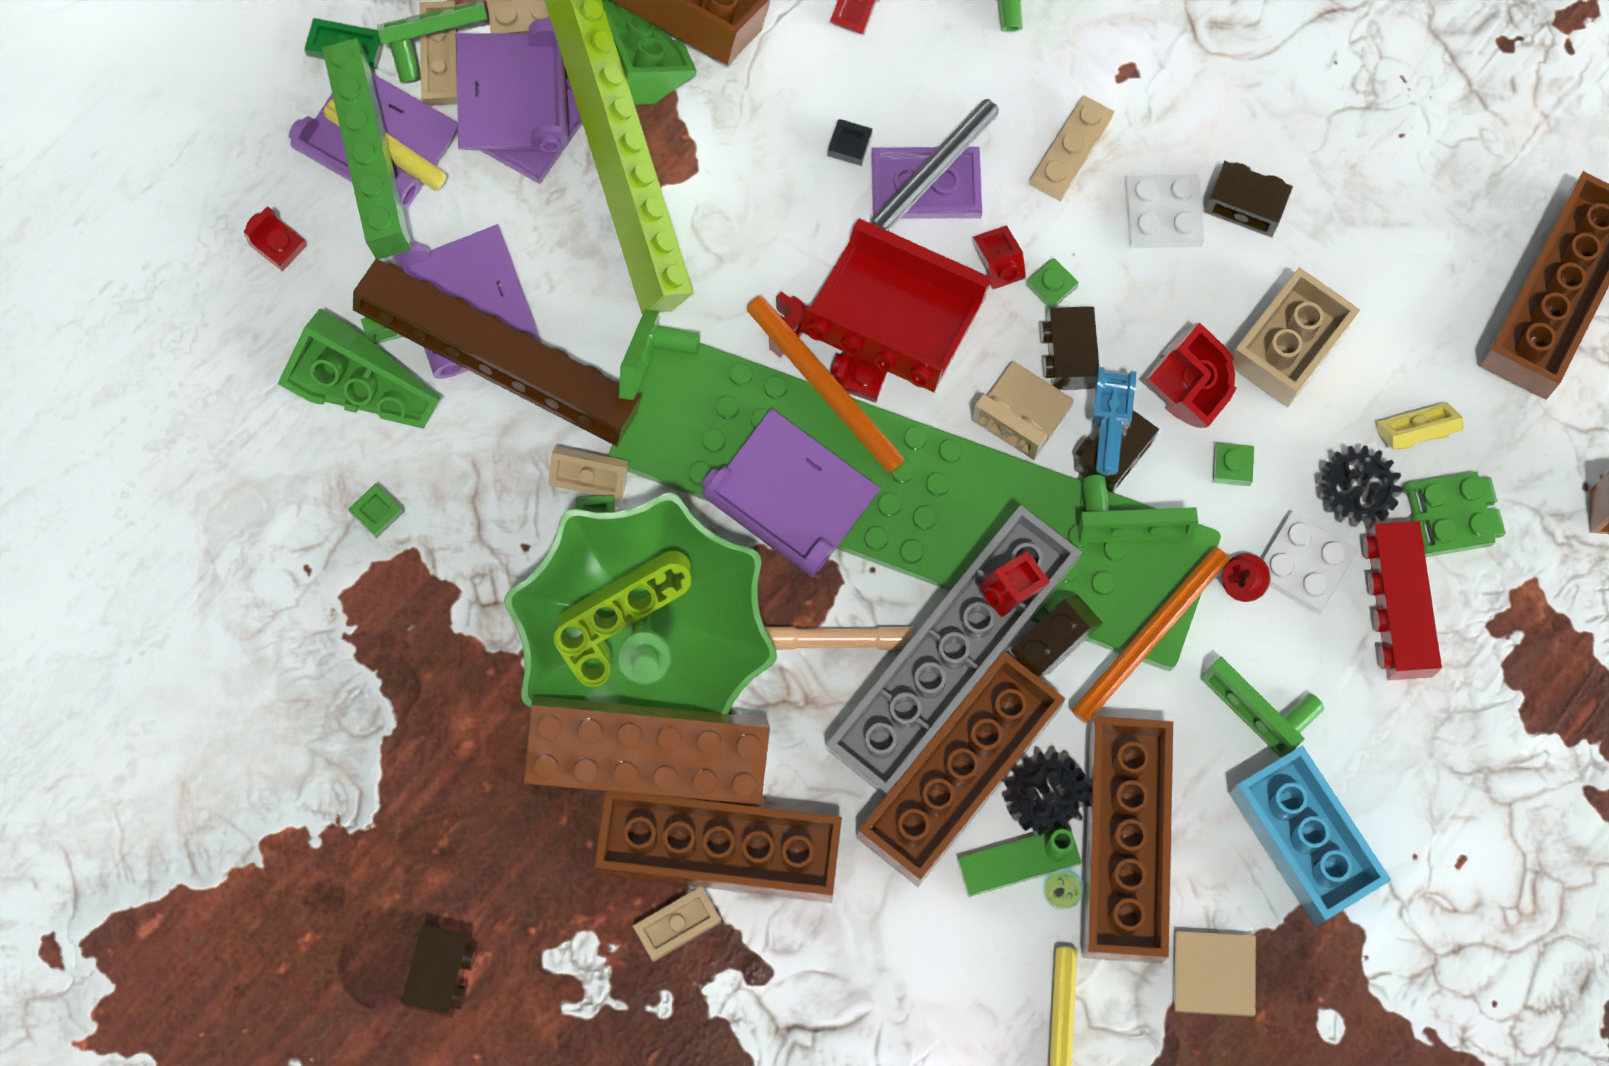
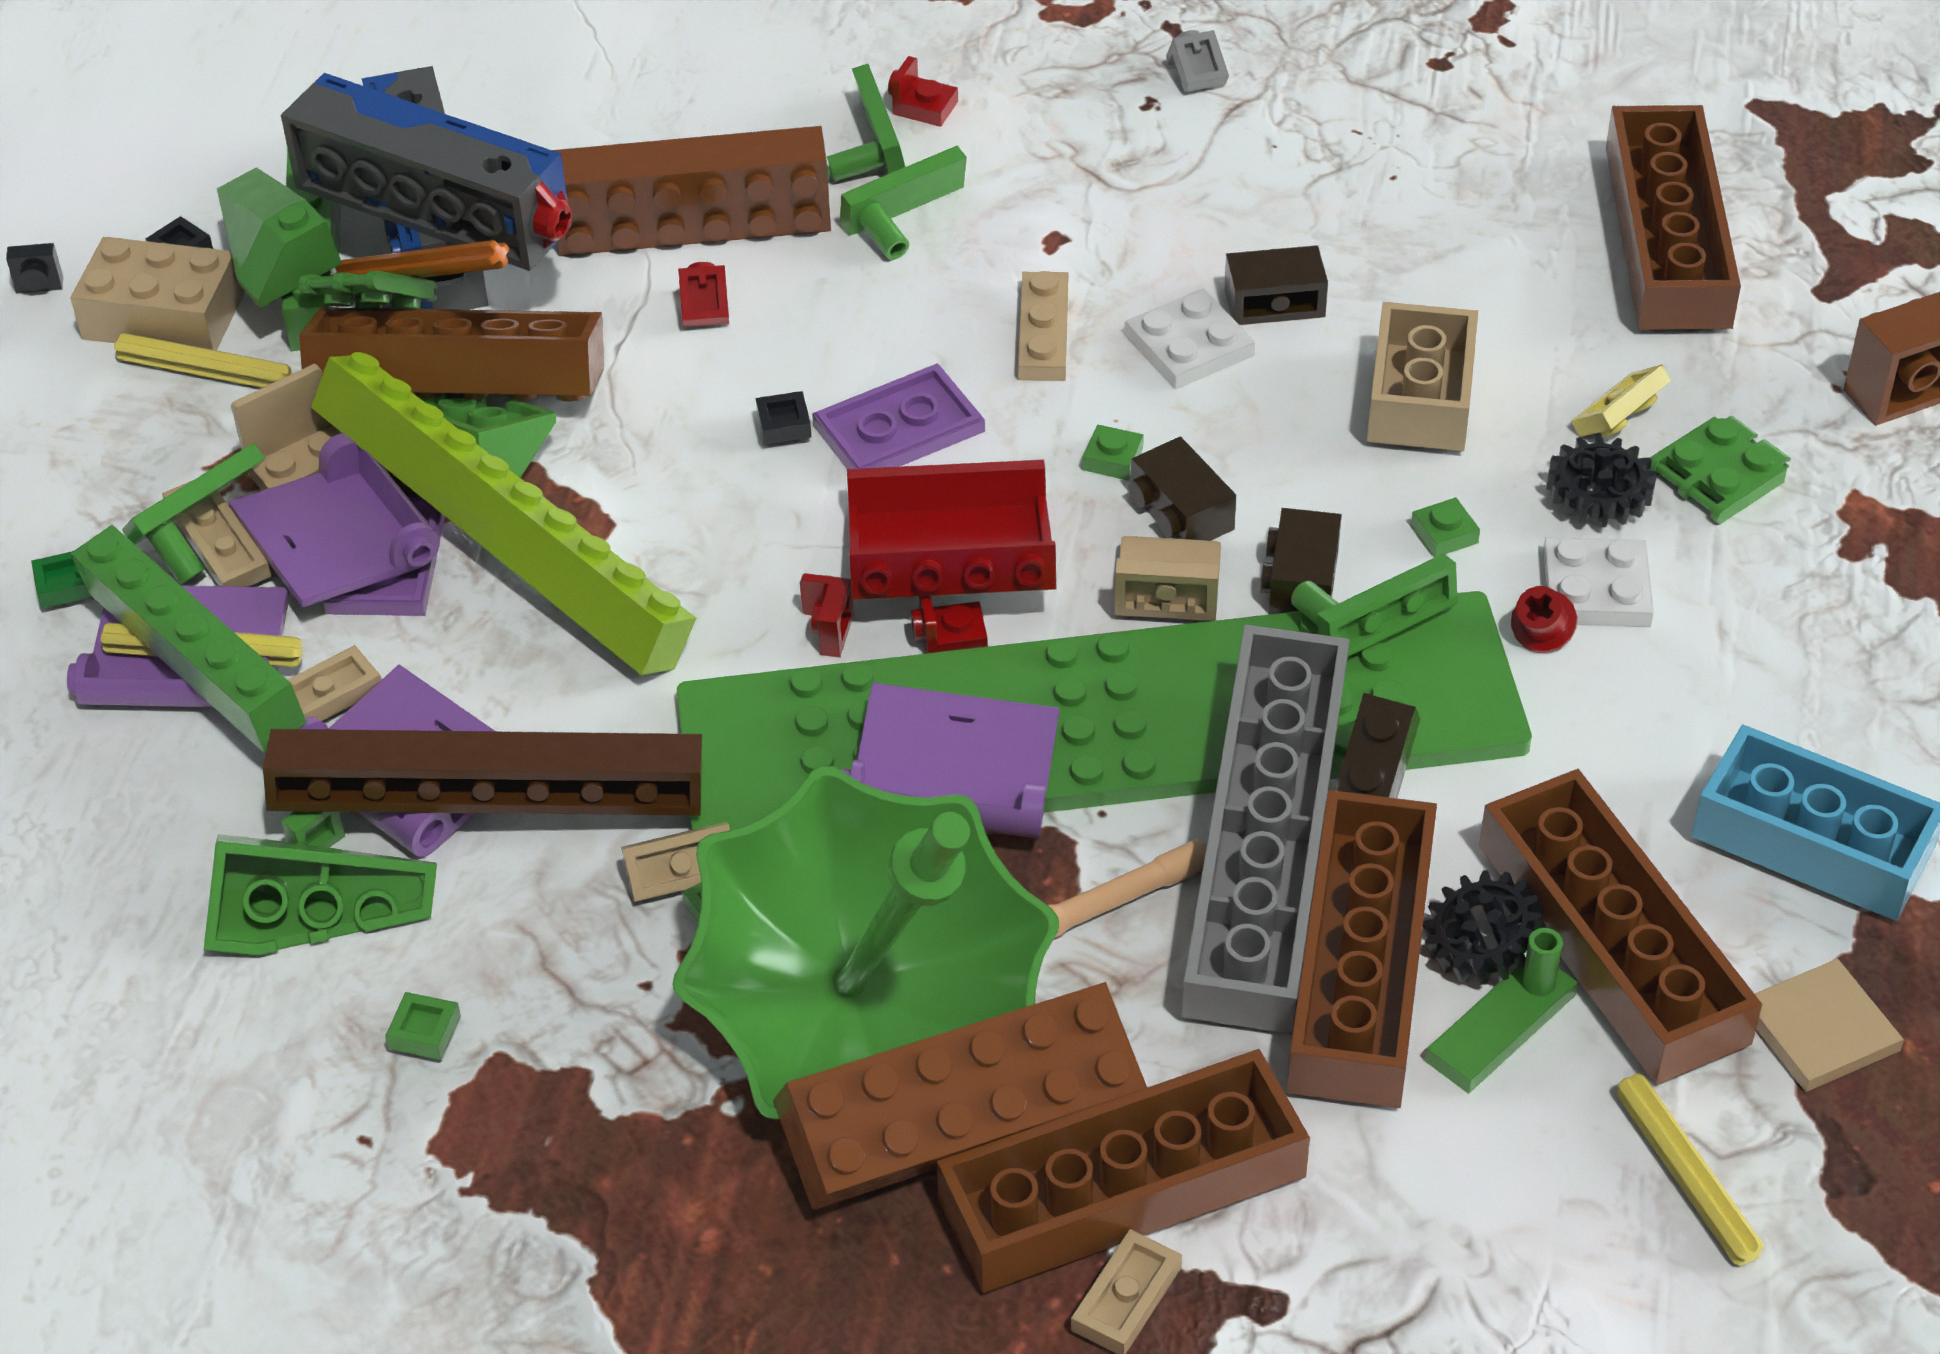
camera: 25 degrees left, 25 degrees down
red bracket [244,206,307,272] -> none
lime beam [554,551,691,687] -> none
bright green piece [619,309,701,400] -> none
orange axle [747,296,904,473] -> none
axle [871,99,999,231] -> none
red bracket [973,225,1026,289] -> none
red bracket [980,551,1050,617] -> none
clear light blue tile [1043,869,1084,910] -> none
orange axle [1072,547,1230,723] -> none
dark azure connector [1092,367,1137,476] -> none
red brick [1143,322,1237,428] -> none
bright green piece [1201,656,1324,758] -> none
red brick [1363,521,1442,681] -> none
none -> tan plate [288,645,382,721]

